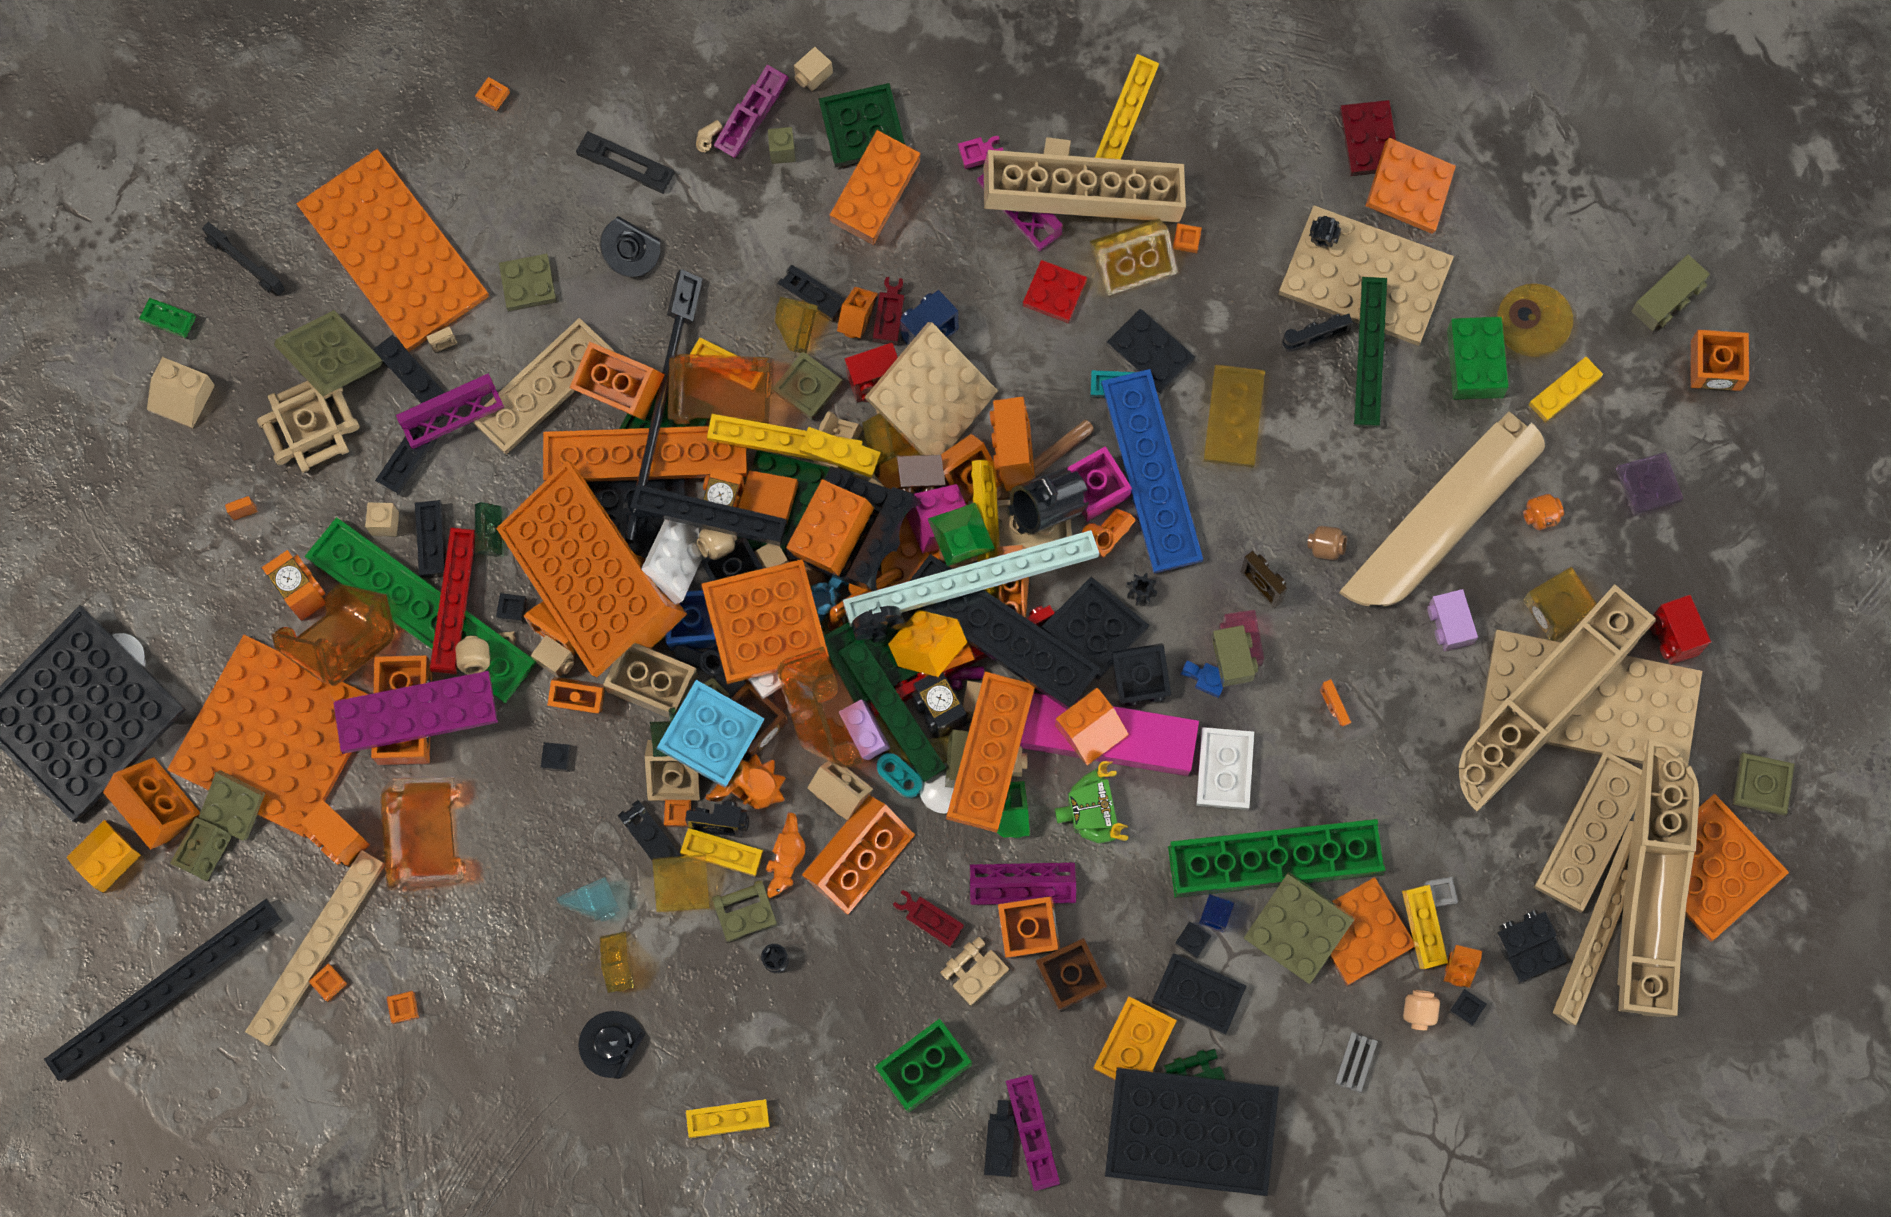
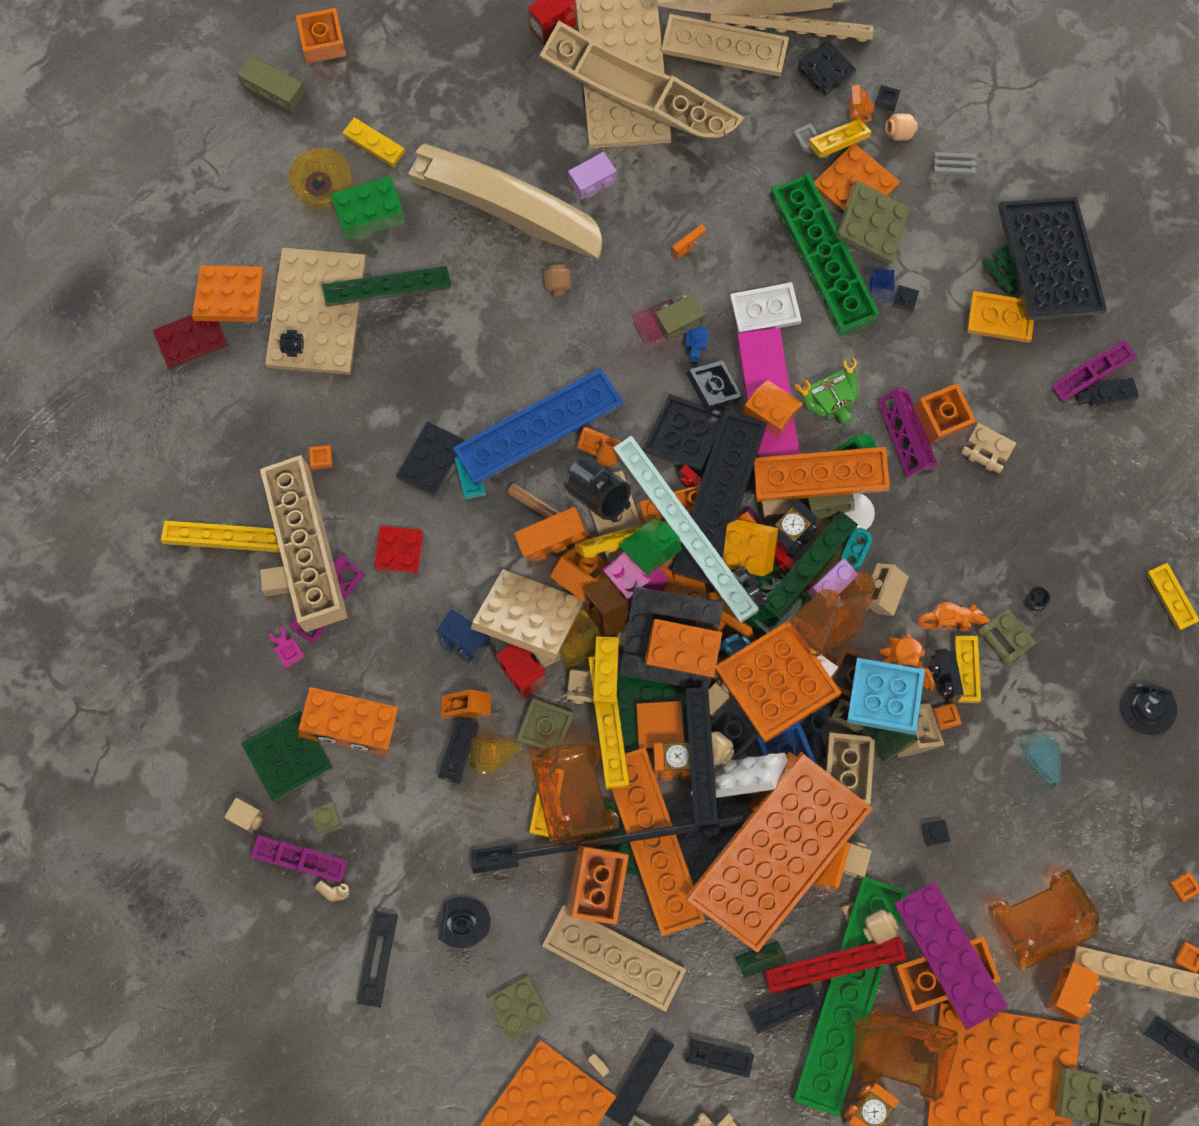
camera: 110 degrees left, 0 degrees up
tan brick [365,502,399,537] -> none
magenta fence [396,373,505,449] -> none
orange plate [475,77,510,111] -> none
black plate [496,593,527,623] -> none
orange brick [547,677,605,714] -> none
clear yellow slope [600,931,634,993] -> none
black plate [617,800,682,873] -> none
clear yellow plate [652,854,710,912] -> none
orange slope [802,795,915,915] -> none
dark red plate [873,277,905,345] -> none
green brick [875,1018,972,1114] -> none
dark red plate [893,890,964,948] -> none
reddish brown brick [1036,938,1107,1012] -> none
dark pink brick [1067,446,1132,522] -> none
clear yellow slope [1090,218,1178,296] -> none
black gear [1126,573,1157,606] -> none
black plate [1152,953,1247,1036] -> none
clear yellow tile [1203,365,1265,468] -> none
dark brown plate [1240,550,1287,609] -> none
black plate [1282,314,1353,352] -> none
orange head [1523,494,1564,530] -> none
clear yellow brick [1523,567,1597,641] -> none
clear purple plate [1616,452,1683,515] -> none

